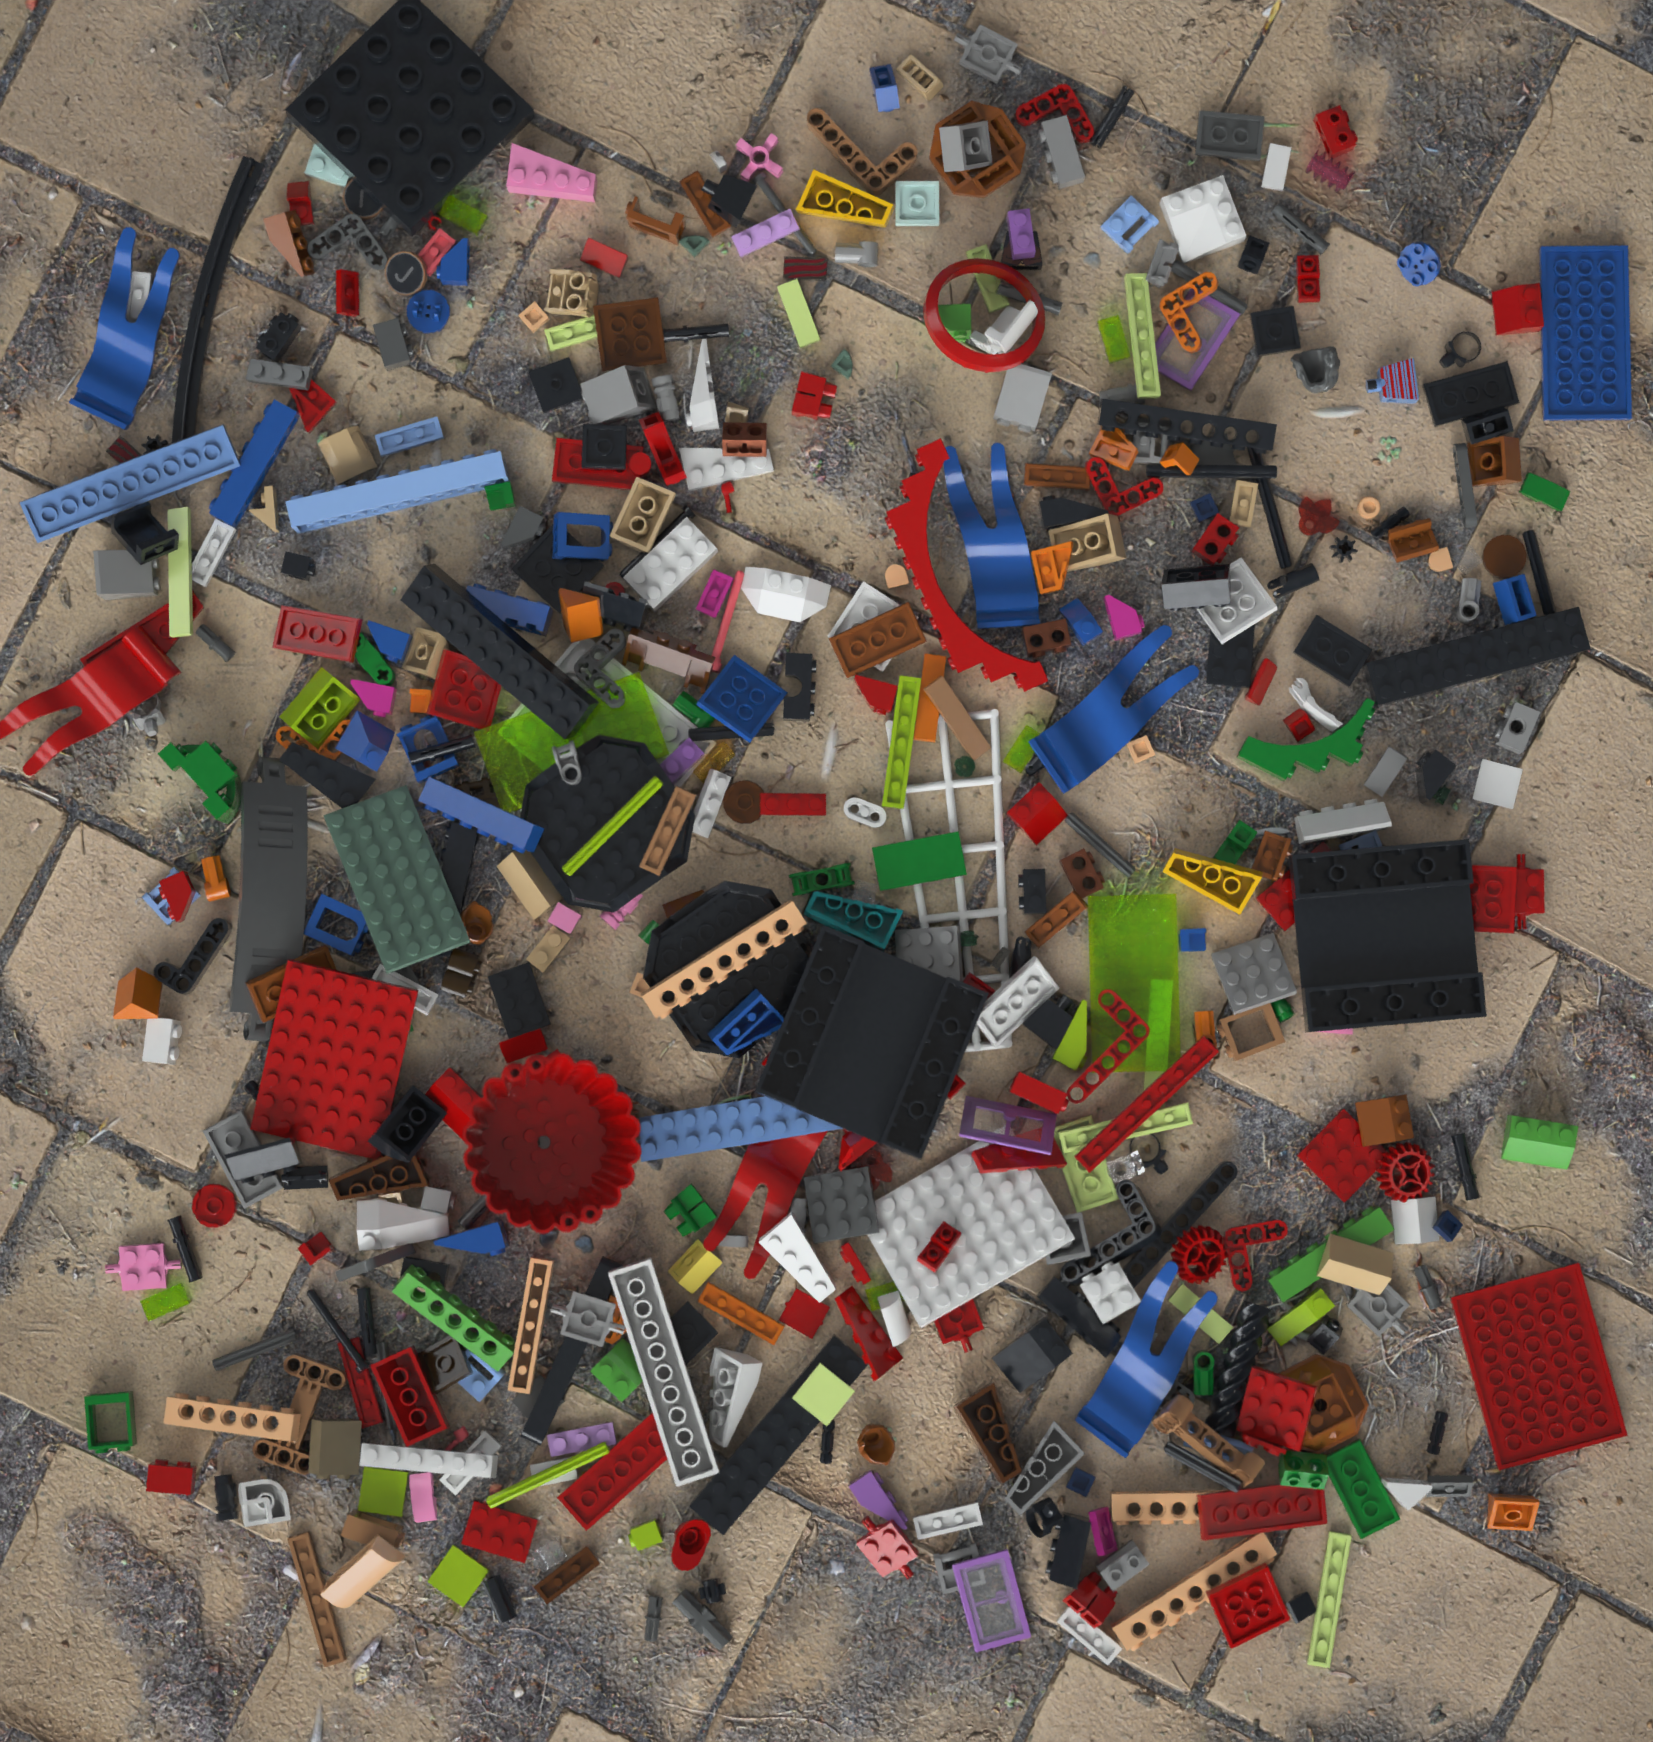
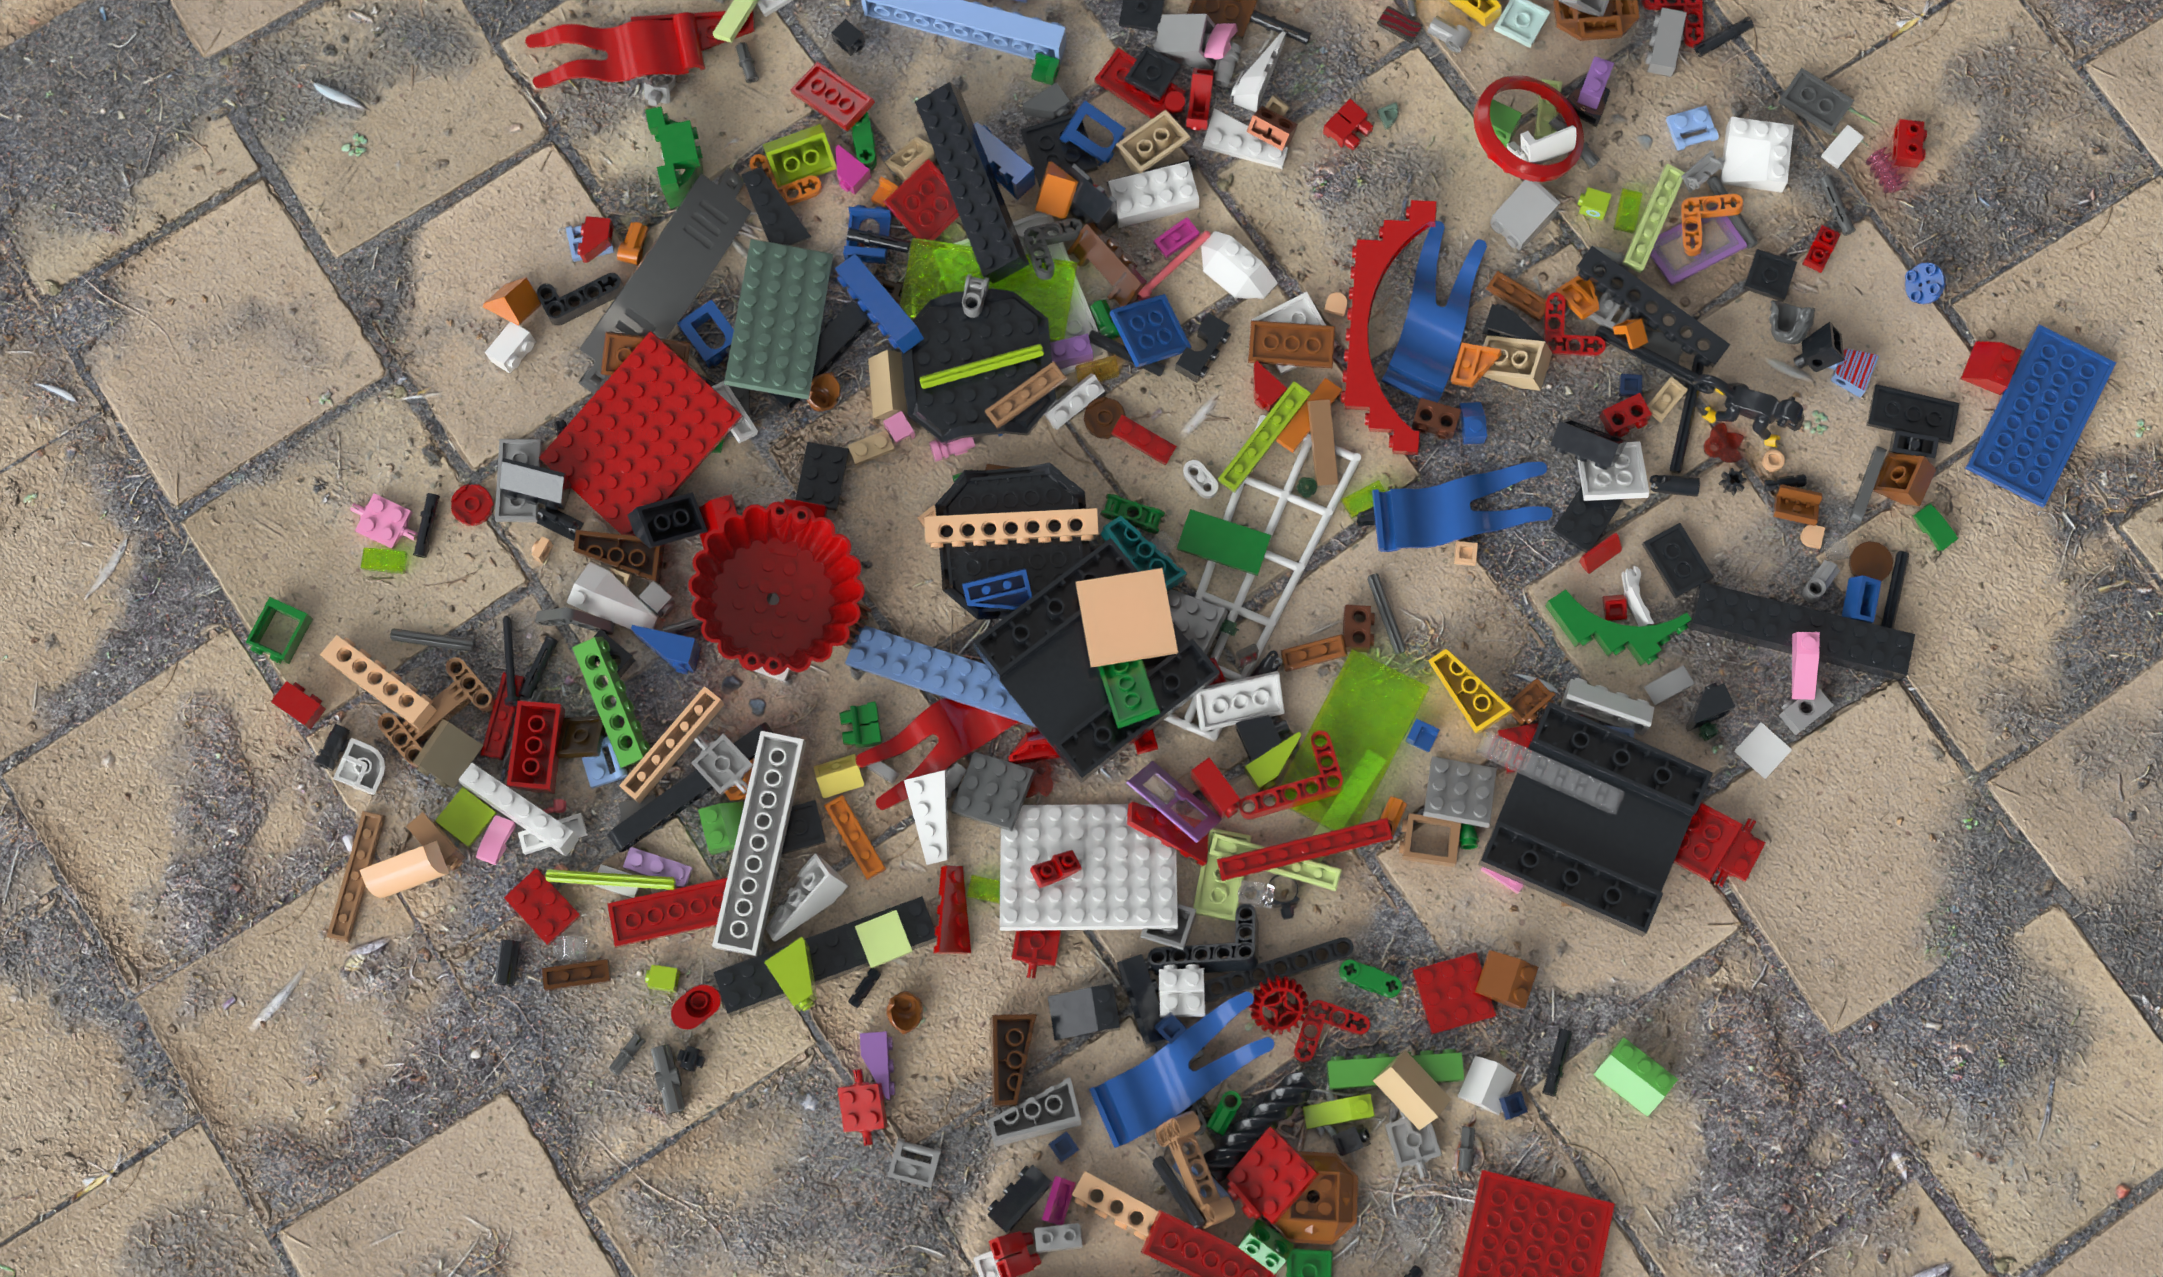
camera: 30 degrees right, 10 degrees down
red panel [297,1232,335,1266] -> none
blue slope [335,710,395,772] -> none
blue slope [367,620,412,663] -> none
lime tile [427,1544,490,1608] -> none
dark brown brick [440,948,483,998] -> none
red hand [721,481,735,513] -> none
yellowish green tile [777,279,820,348] -> none
red piece [779,1288,830,1339] -> none
red plate [839,1241,871,1285] -> none
white brick [877,1290,911,1347] -> none
white plate [913,1502,983,1540] -> none
clear door [952,1549,1031,1652] -> none
red slope [1006,782,1068,846] -> none
black brick [1018,869,1046,915] -> none
black piece [1025,1497,1064,1538] -> none
dark pink slope [1103,595,1144,641] -> none
yellowish green tile [1168,1284,1233,1344] -> none
green slope [1213,820,1258,864] -> none
black bracket [1237,235,1270,274] -> none
red gear [1375,1142,1435,1203] -> none
black piece [1439,331,1481,368] -> none
none -> light nougat plate [531,536,554,564]
none -> lime slope [765,937,817,1011]
none -> light nougat tile [1076,568,1178,667]
none -> green tile [1098,659,1160,729]
none -> dark blue plate [1154,1011,1187,1044]
none -> bright pink slope [1204,23,1237,59]
none -> green piece [1339,959,1402,998]
none -> clear beam [1476,732,1625,814]
none -> lime brick [1577,187,1612,221]
none -> black animal [1693,374,1805,448]
none -> bright pink slope [1792,632,1819,700]
none -> black torso [1794,322,1845,372]

